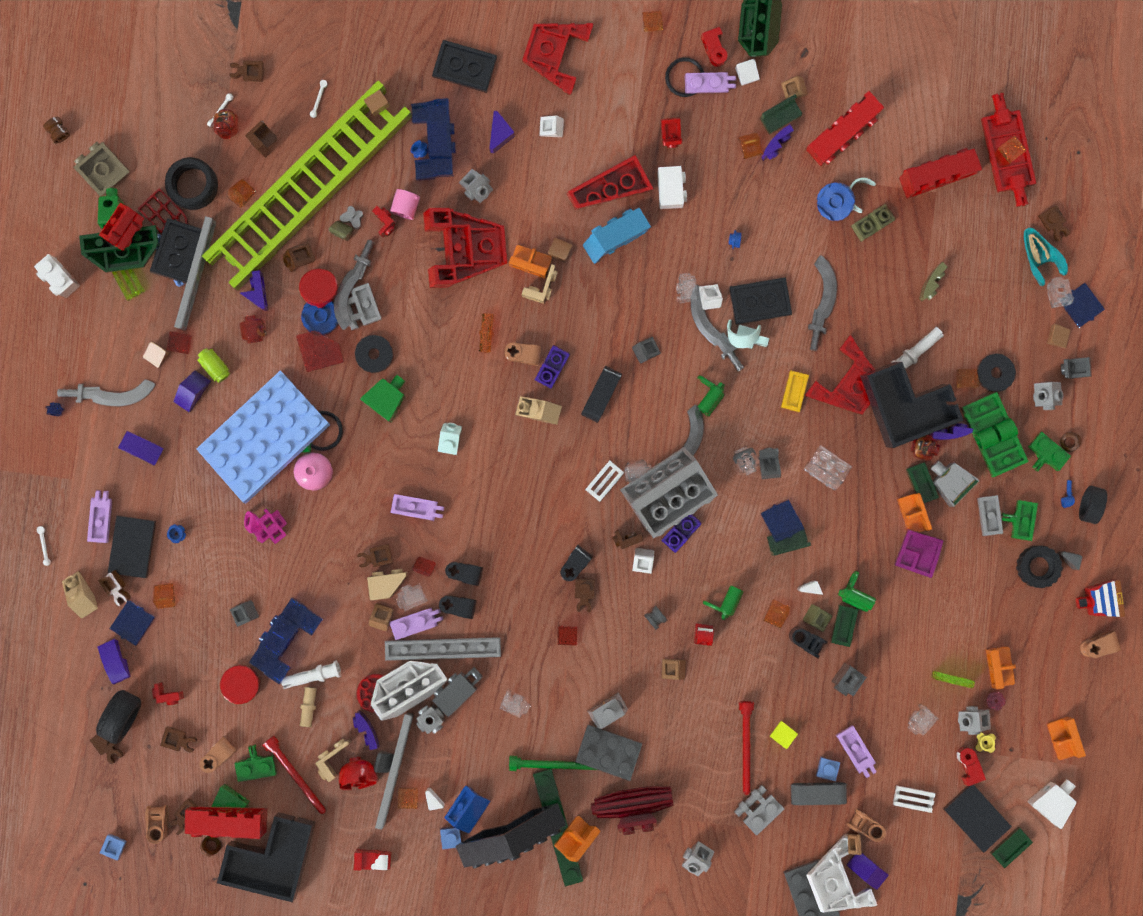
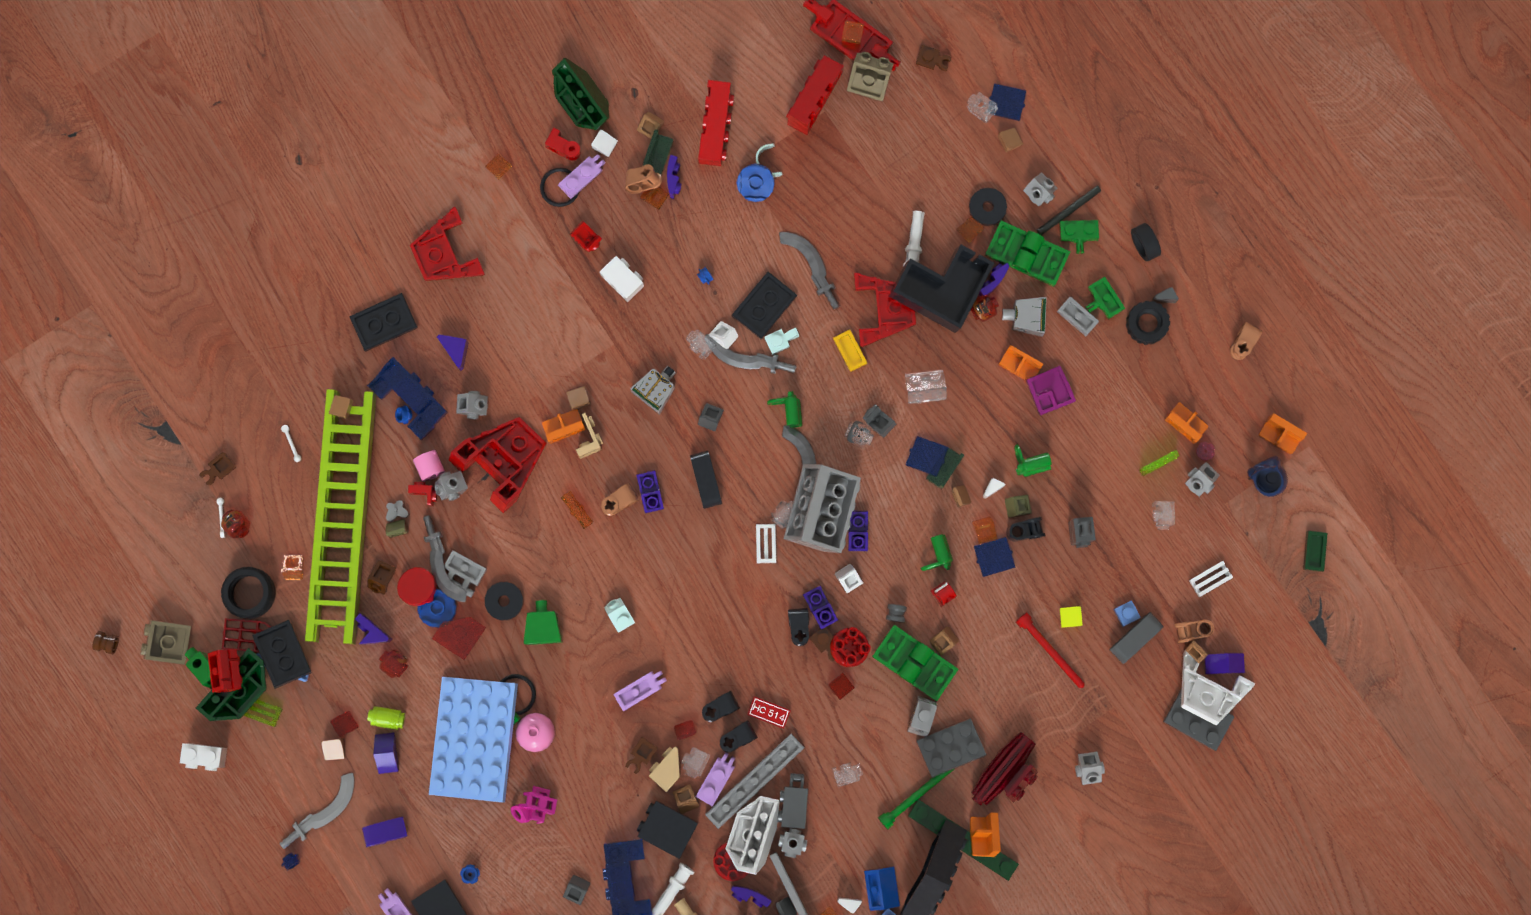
camera: 40 degrees left, 5 degrees down
light grey tile [174,216,216,331] -> none
reddish brown panel [245,120,277,158] -> none
tan slope [515,396,562,425] -> none
white slope [539,115,564,137] -> none
red wedge [566,155,653,210] -> none
dark azure wedge [583,208,651,264] -> none
reddish brown bracket [613,530,643,550] -> none
light aqua helmet [727,320,761,348] -> none
light grey plate [734,785,784,836] -> none
dark green tile [830,605,858,647] -> none
lavender hinge [836,725,876,778] -> none
olive slope [851,204,896,242] -> none
dark green tile [906,462,939,503] -> none
olive slope [919,262,948,301] -> none
black tile [943,785,1012,853] -> none
red leg [956,747,986,786] -> none
light yellow plate [976,732,996,753] -> none
teal animal [1024,227,1068,286] -> none
white torso [1027,779,1076,829] -> none
reddish brown piece [1060,432,1081,452] -> none
dark grey bracket [1061,357,1092,379] -> none
blue hand [1061,480,1075,508] -> none
torso [1076,579,1125,617] -> none
none -> light grey brick [435,471,468,501]
none -> nougat piece [625,164,663,194]
none -> light grey torso [630,366,676,415]
none -> black brick [636,801,698,859]
none -> red tile [747,696,791,729]
none -> dark purple slope [803,586,838,629]
none -> red tile [830,627,871,667]
none -> dark tan plate [847,52,894,102]
none -> green plate [872,625,959,702]
none -> medium nougat slope [951,485,971,508]
none -> clear blue piece [974,537,1016,577]
none -> pearl dark grey bar [1037,186,1101,236]
none -> dark blue piece [1247,456,1288,497]

